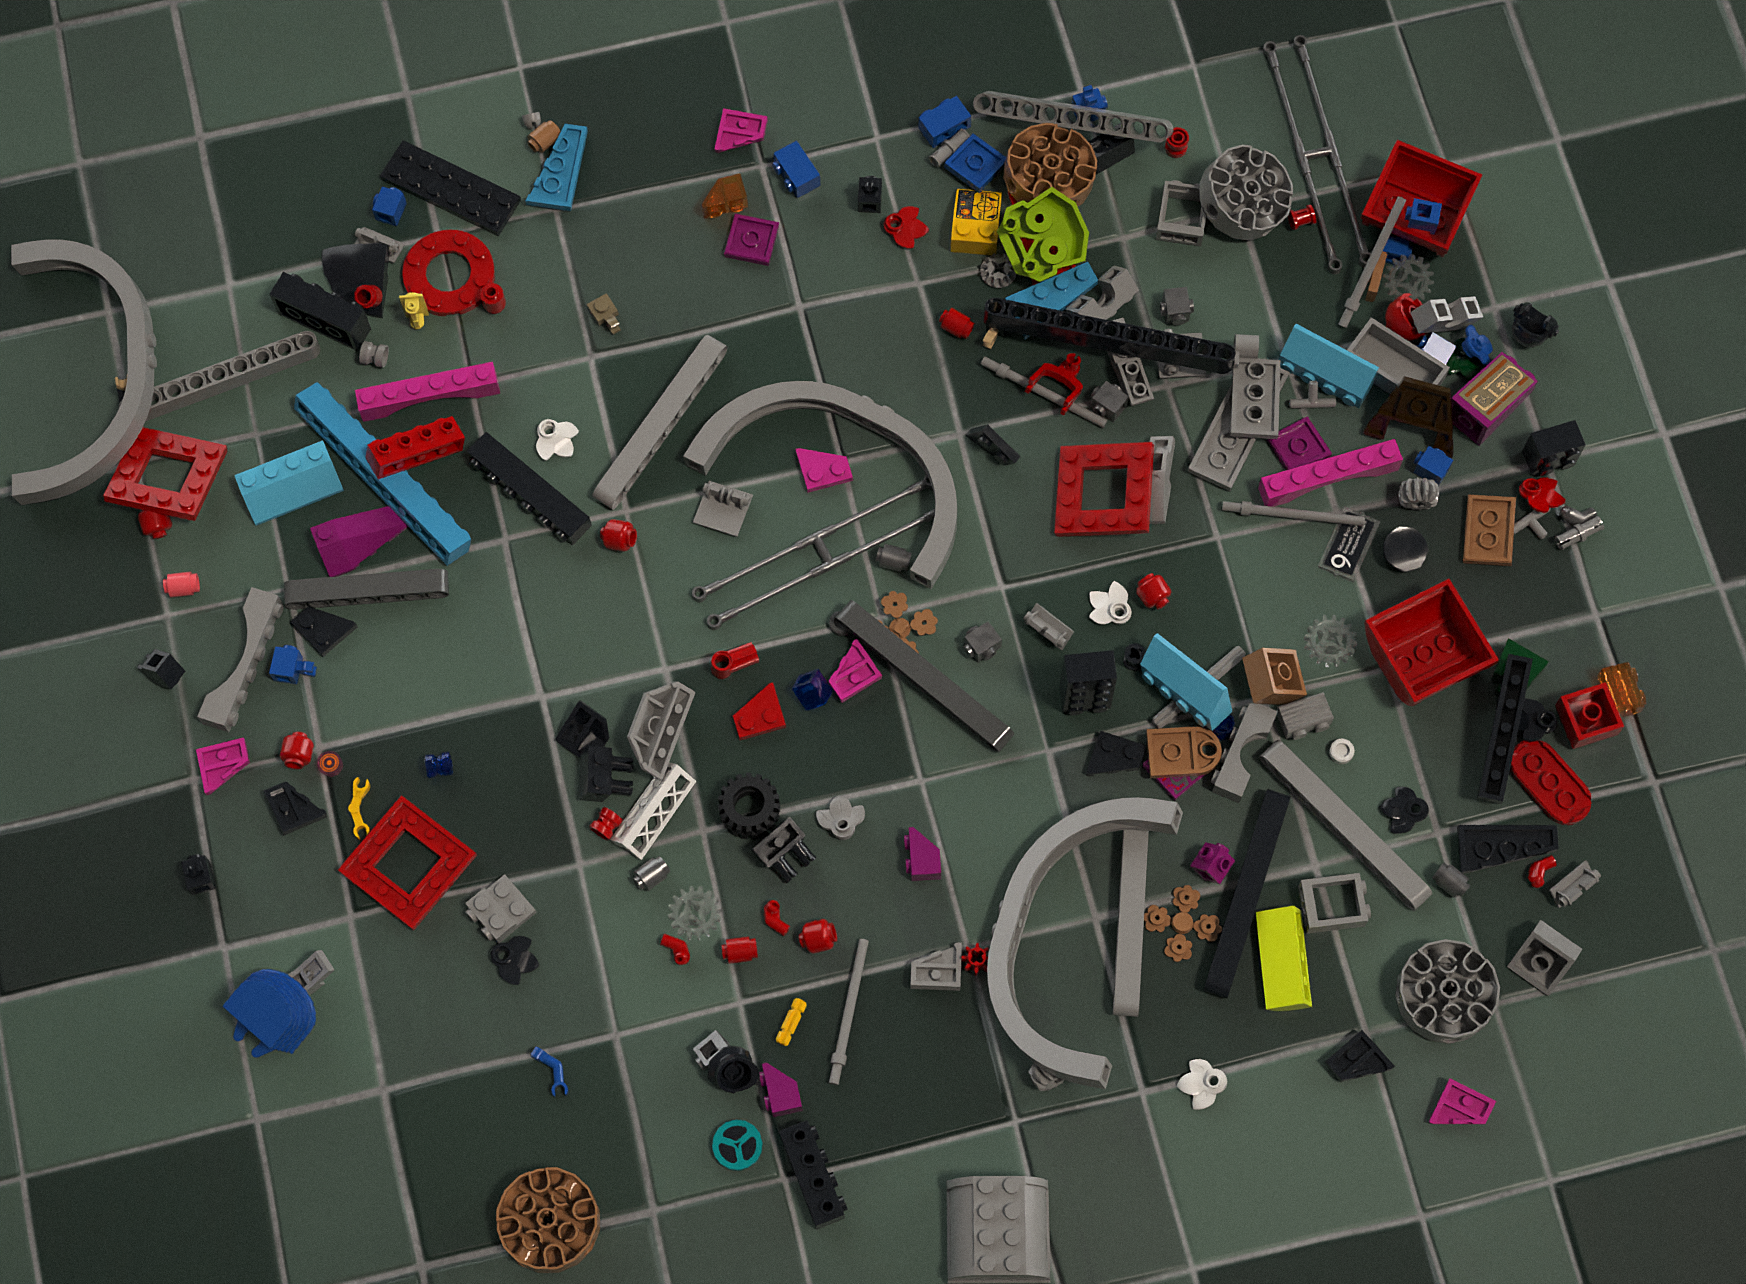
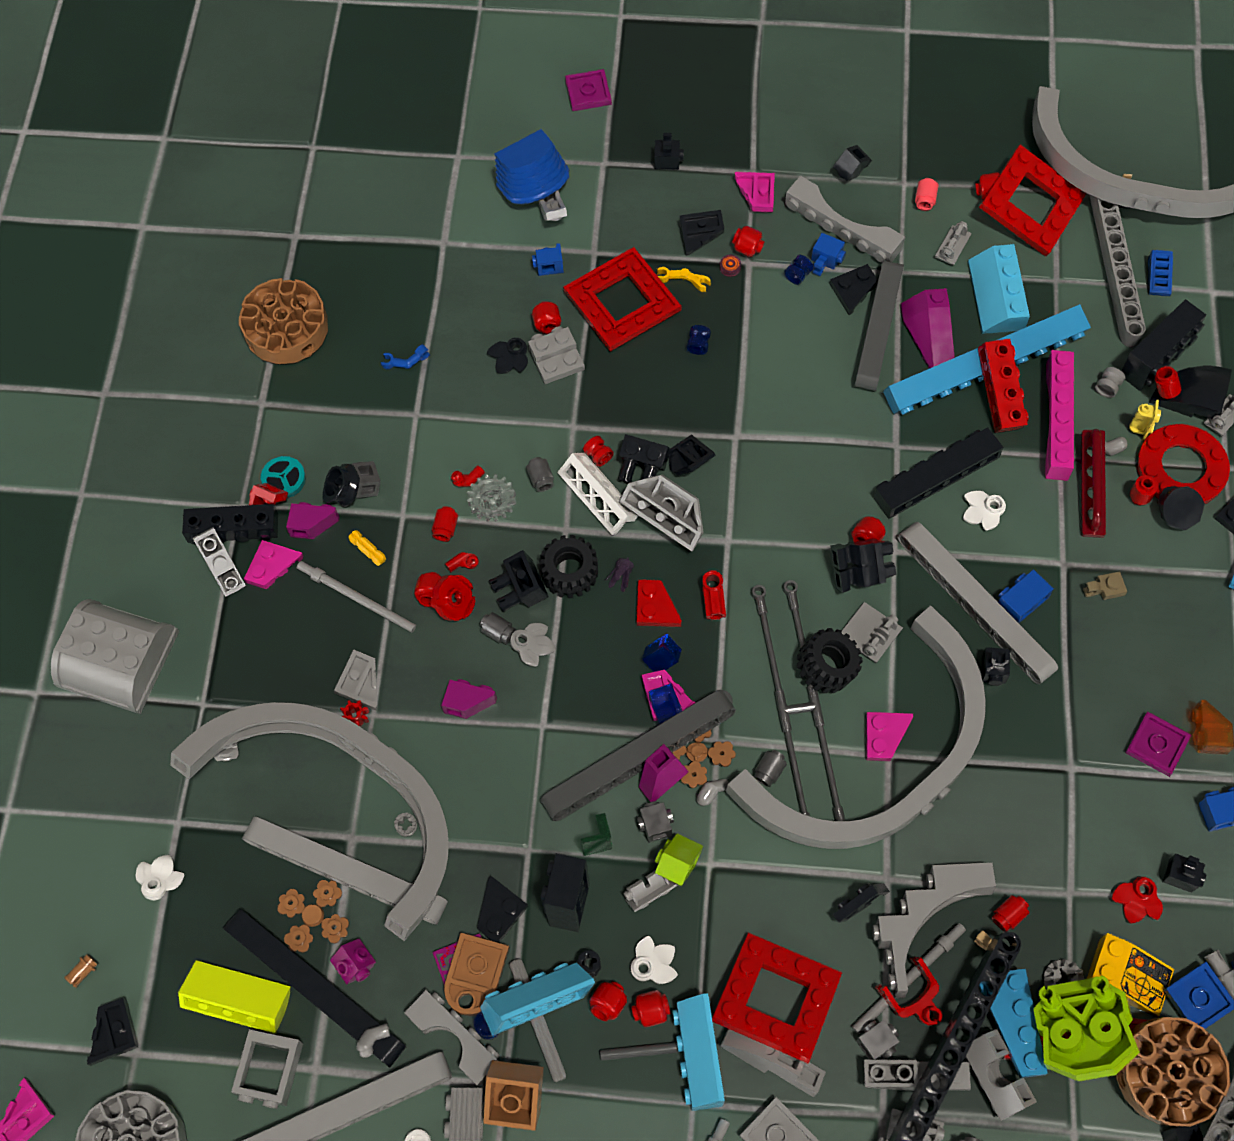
camera: 110 degrees right, 5 degrees down
none -> medium nougat pin [64,954,98,988]
none -> light grey slope [193,527,246,597]
none -> dark pink wing [244,540,304,589]
none -> red bracket [249,483,288,505]
none -> light grey arm [356,1024,390,1058]
none -> light grey bush [394,812,417,837]
none -> red plate [430,575,475,621]
none -> flat silver brick [480,612,516,644]
none -> blue brick [532,243,564,276]
none -> red head [532,301,562,334]
none -> magenta tile [565,69,612,111]
none -> clear green panel [581,813,612,856]
none -> red head [589,982,627,1021]
none -> dark grey bar [600,1042,678,1061]
none -> clear purple piece [605,557,634,592]
none -> magenta slope [639,744,689,802]
none -> clear blue panel [649,683,682,724]
none -> lime brick [655,833,704,886]
none -> medium azure slope [672,993,725,1111]
none -> light grey arm [696,778,729,806]
none -> clear blue wheel [784,255,814,285]
none -> black tyre [797,628,862,694]
none -> black hips [830,538,896,593]
none -> light grey arch [872,863,996,998]
none -> light grey hinge [935,221,972,265]
none -> black brick [982,647,1010,686]
none -> blue brick [998,569,1053,623]
none -> dark red piece [1081,429,1106,538]
none -> light grey arm [1105,437,1127,456]
none -> blue slope [1148,250,1173,296]
none -> black hat [1158,486,1205,530]

